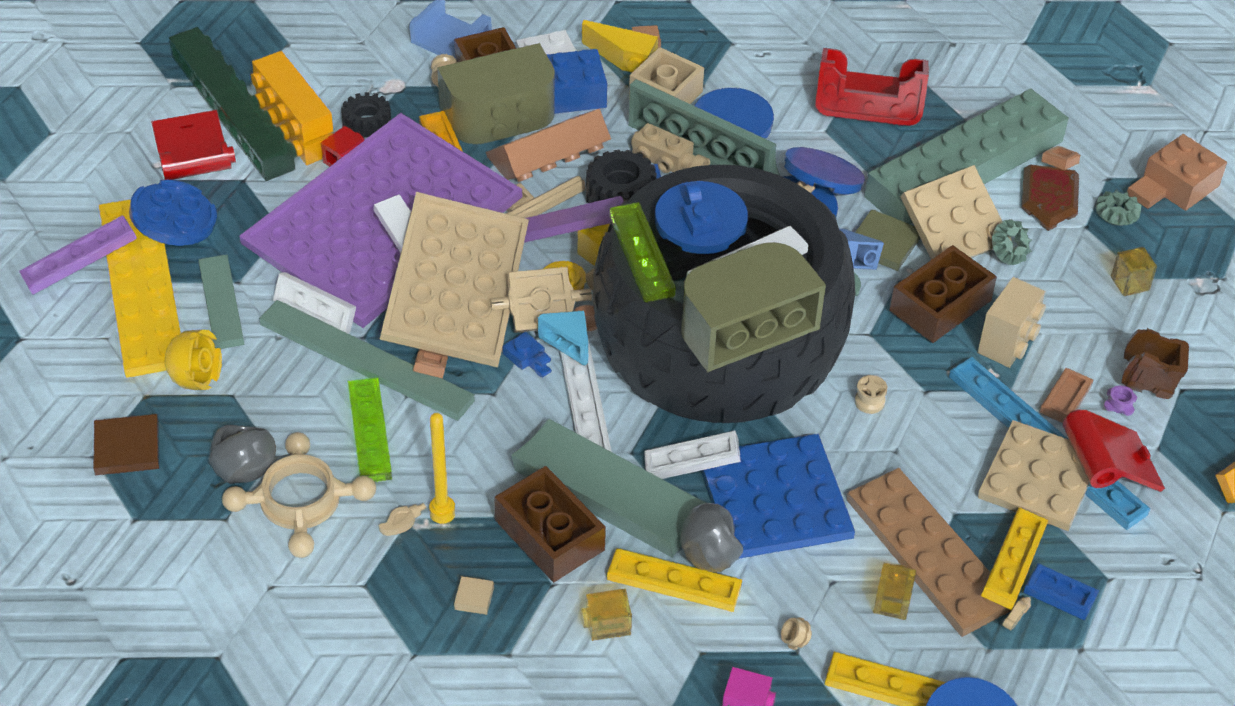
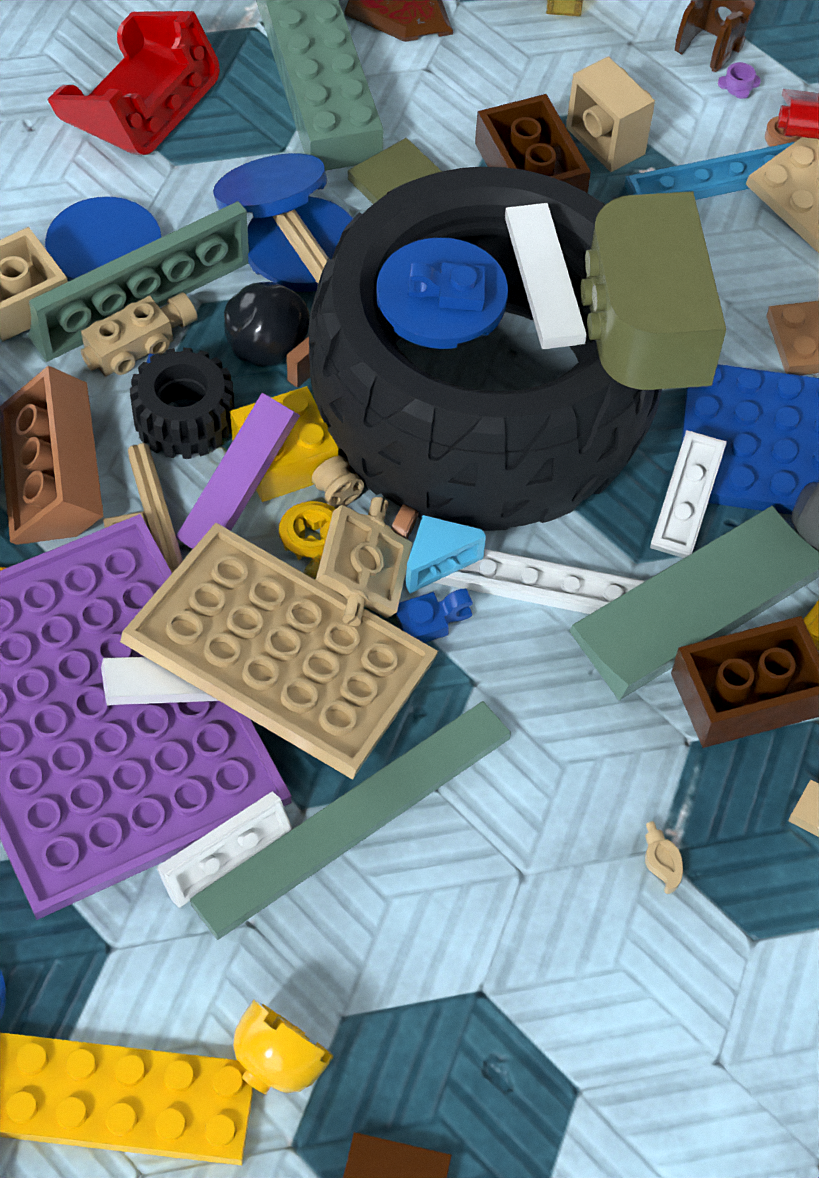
camera: 70 degrees left, 10 degrees up
sand green tile [198,255,245,349] -> none
dark grey piece [208,425,276,484] -> none
tan piece [222,432,376,558] -> none
clear neon green plate [348,378,392,482] -> none
nougat tile [413,349,448,378] -> none
yellow piece [429,413,455,524] -> none
clear neon green plate [609,202,676,302] -> none
tan plate [900,165,1012,260] -> none
sand green gear [992,219,1032,265] -> none
nougat tile [1040,368,1094,423] -> none

